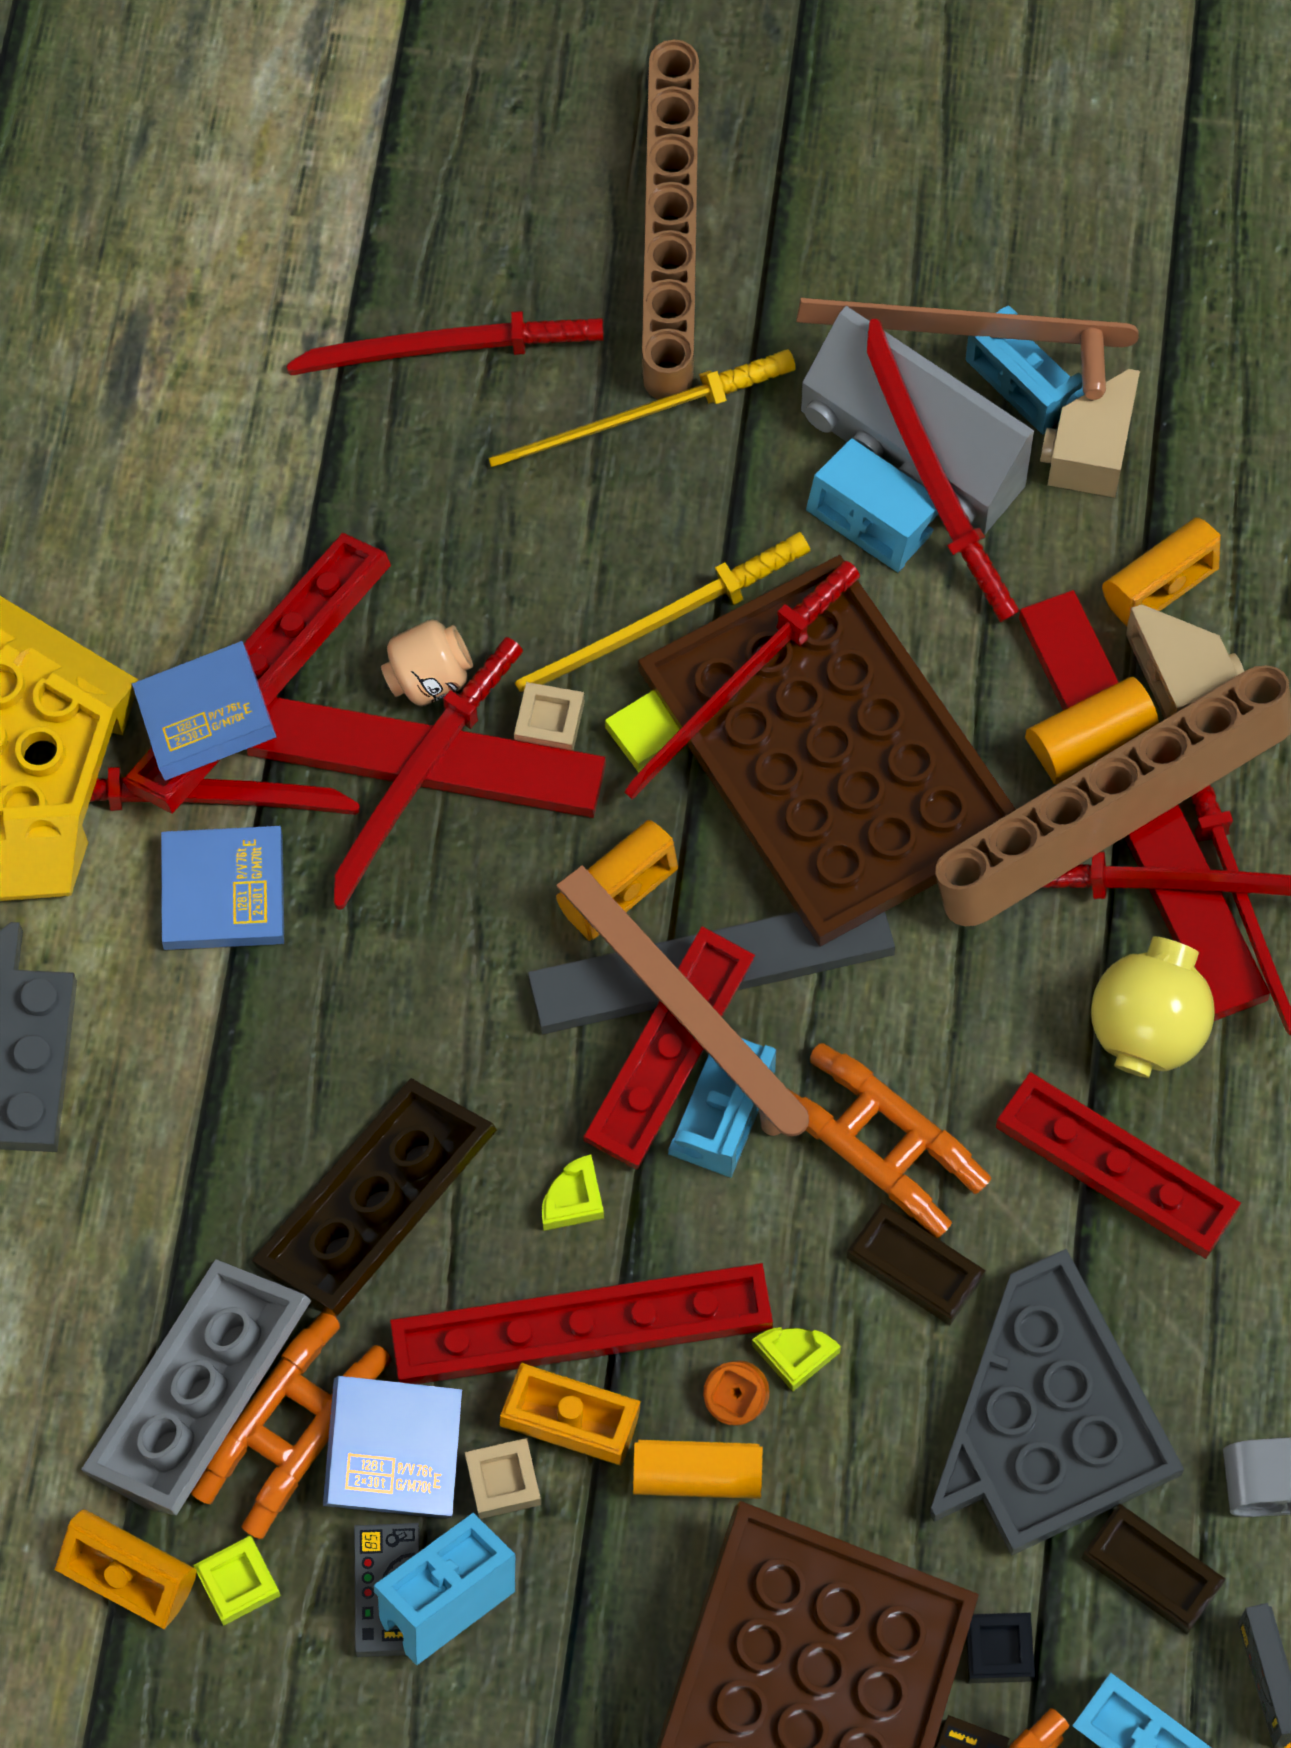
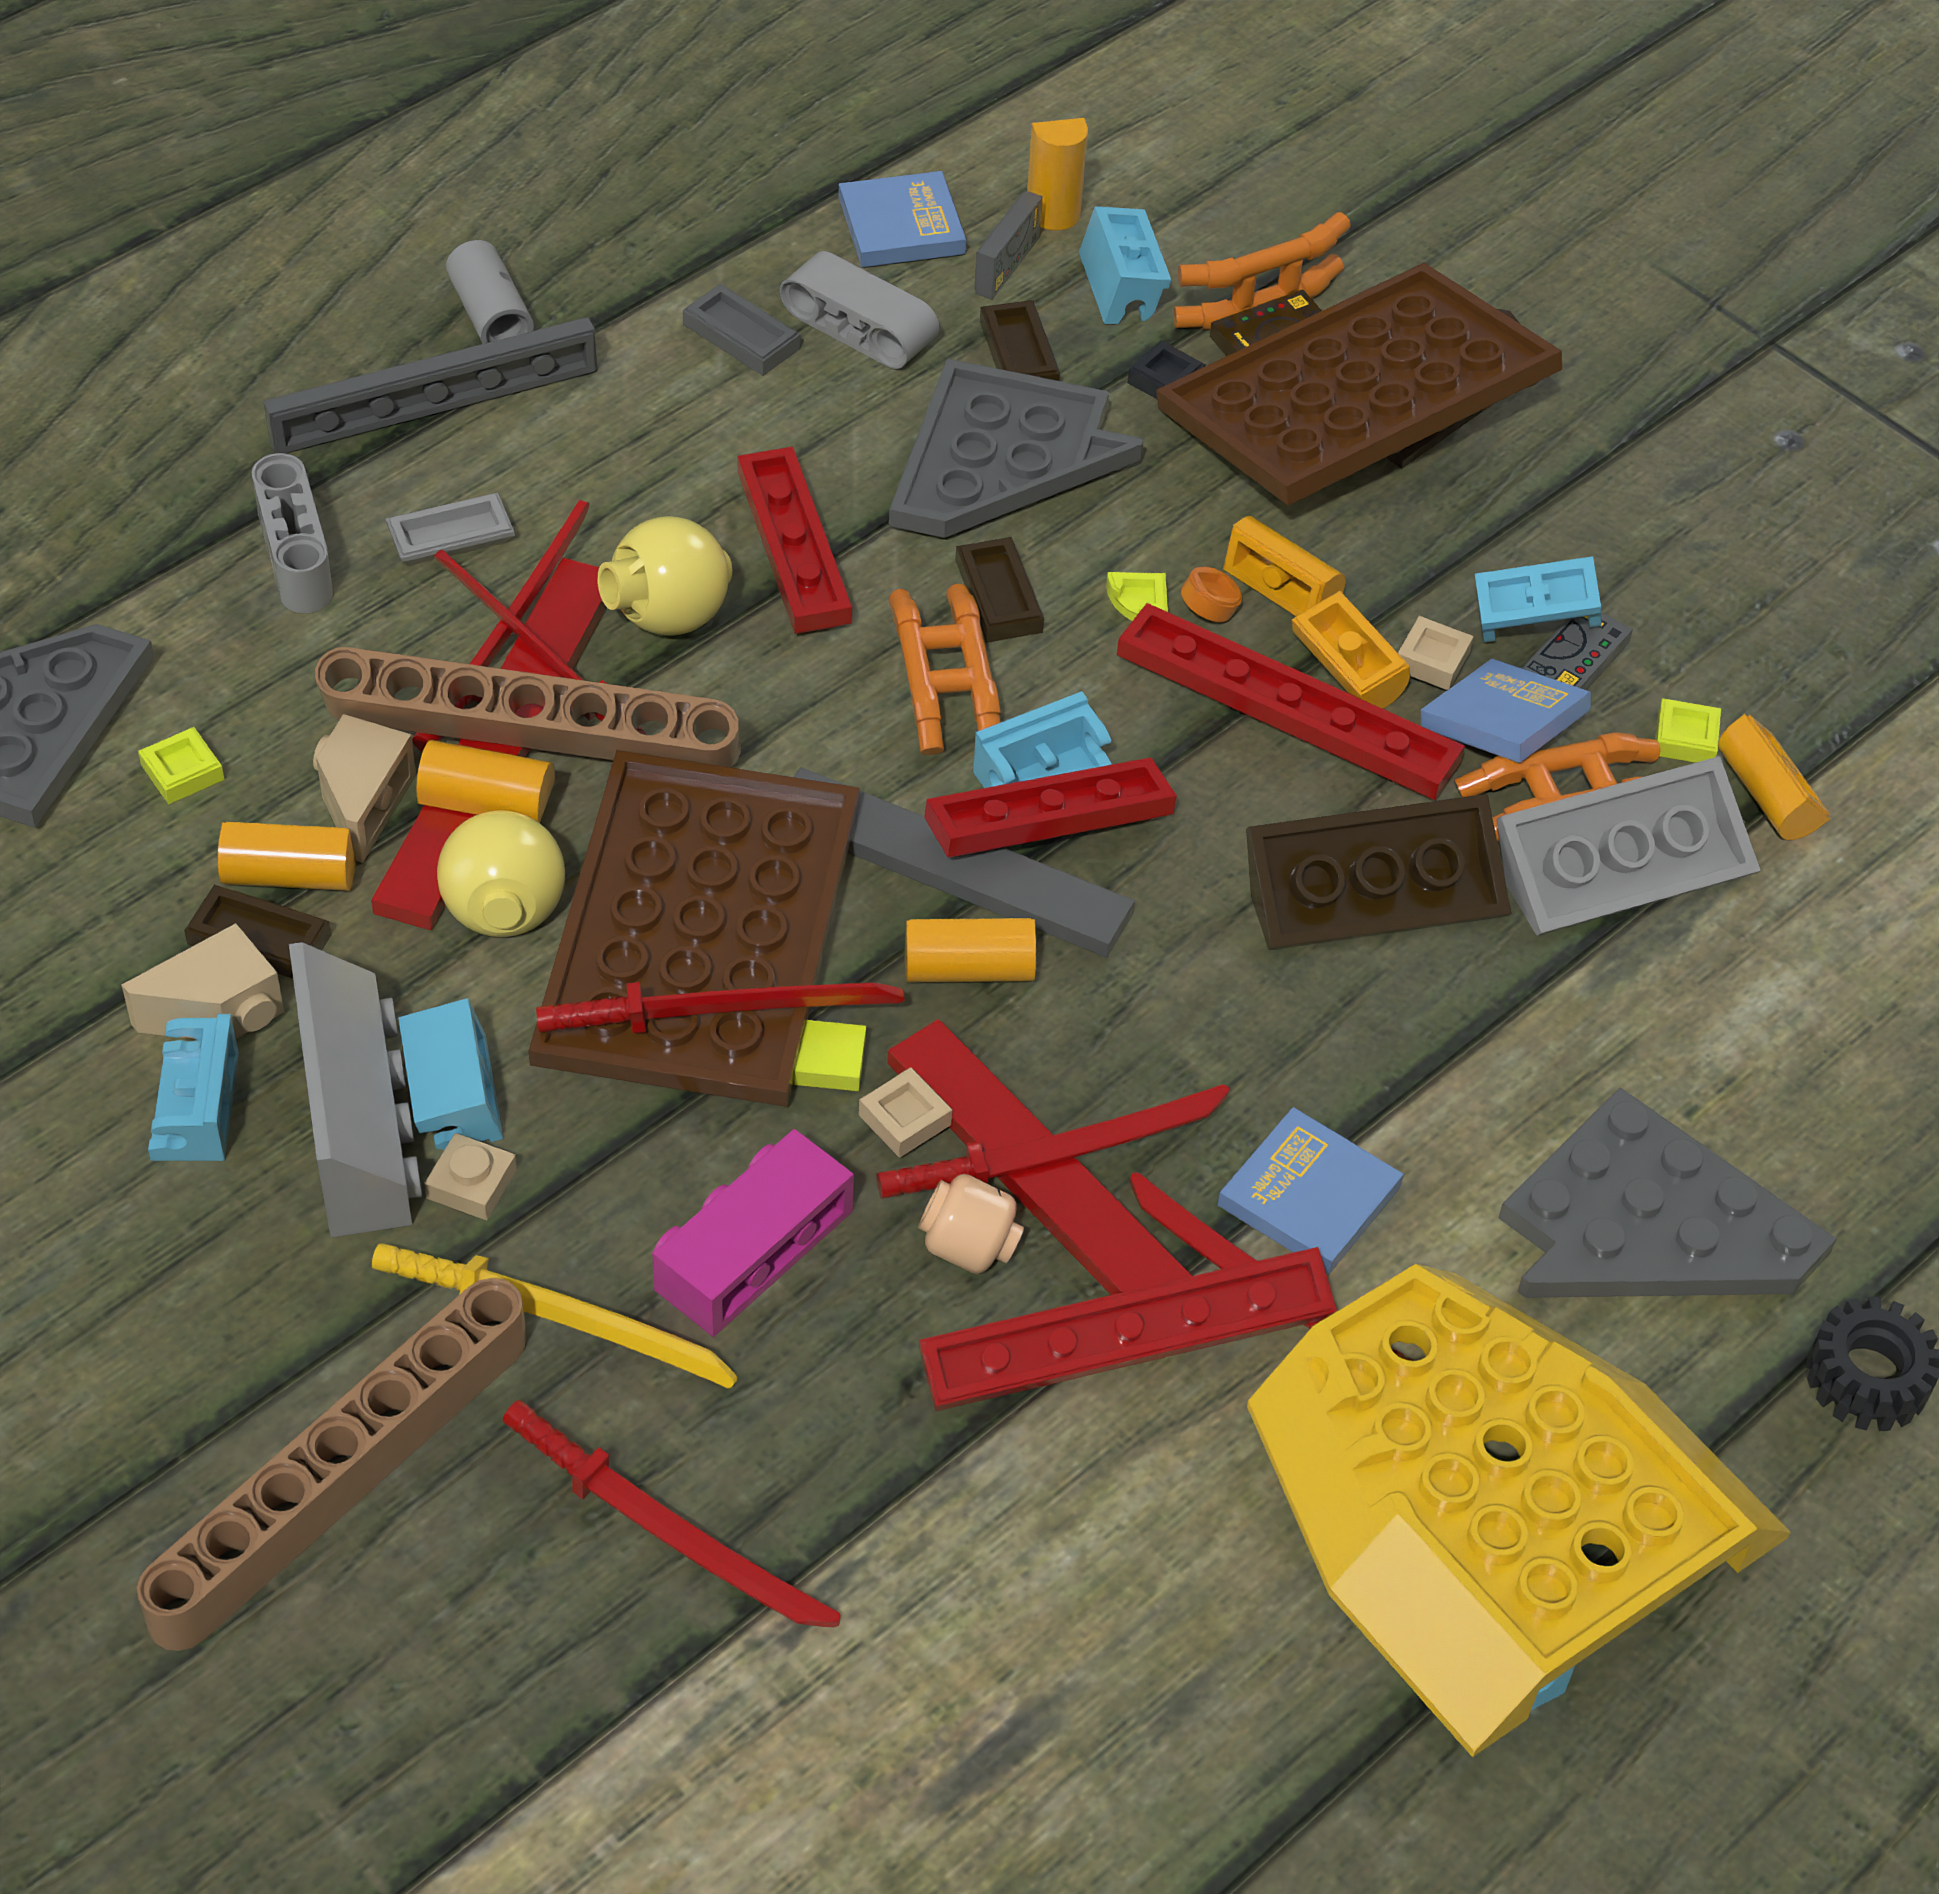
camera: 145 degrees left, 15 degrees down
medium blue tile [132,641,277,781] -> none
yellow sword [515,532,811,692] -> none
neon yellow tile [542,1155,604,1231] -> none
nougat piece [556,865,809,1136] -> none
nougat piece [796,298,1139,400] -> none
red sword [867,319,1020,623] -> none
none -> dark brown tile [184,884,331,978]
none -> tan plate [424,1133,517,1221]
none -> light yellow brick [437,810,565,937]
none -> dark pink brick [652,1129,854,1338]

